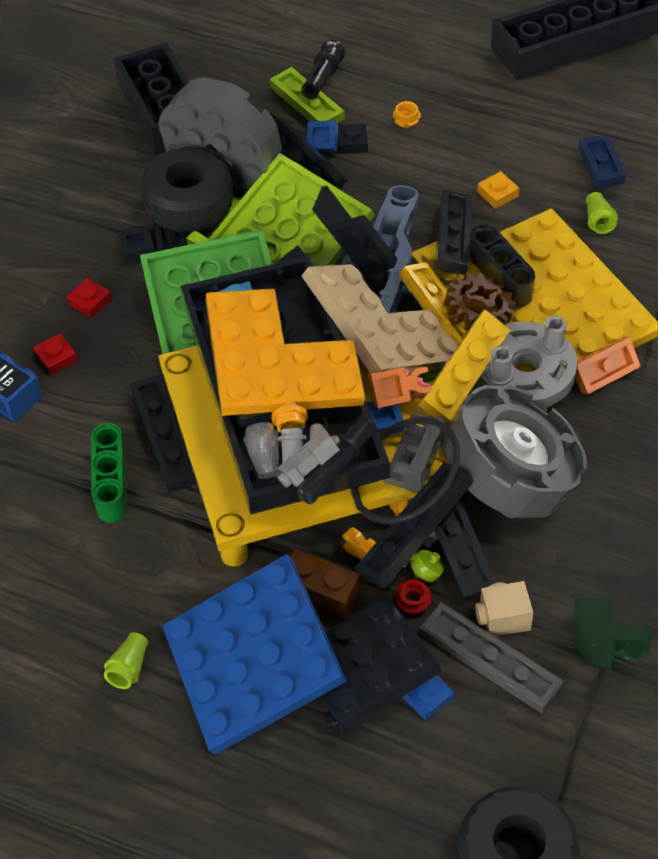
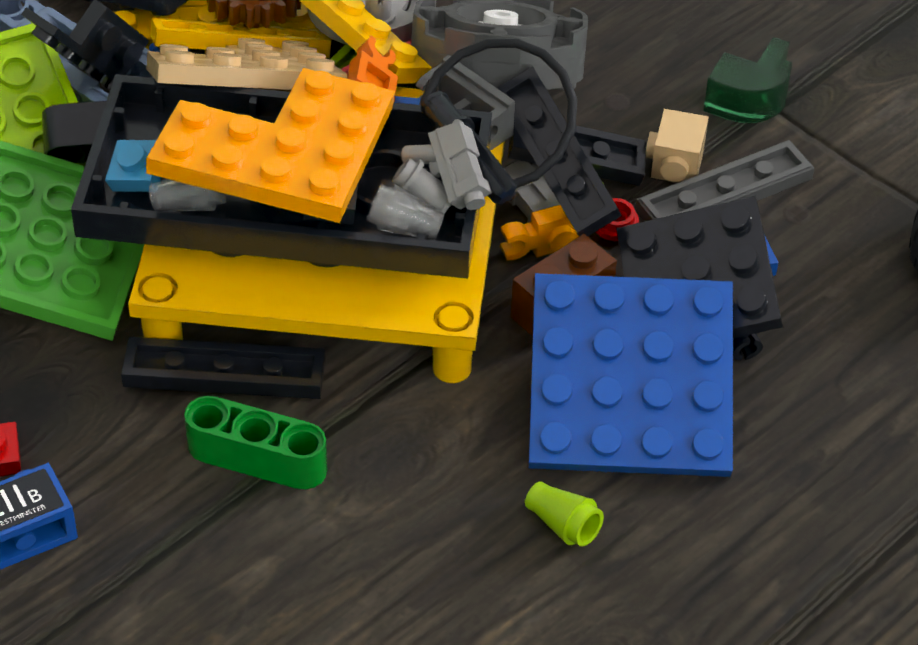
camera: 70 degrees left, 5 degrees down
light orange plate [271,403,308,433] -> none

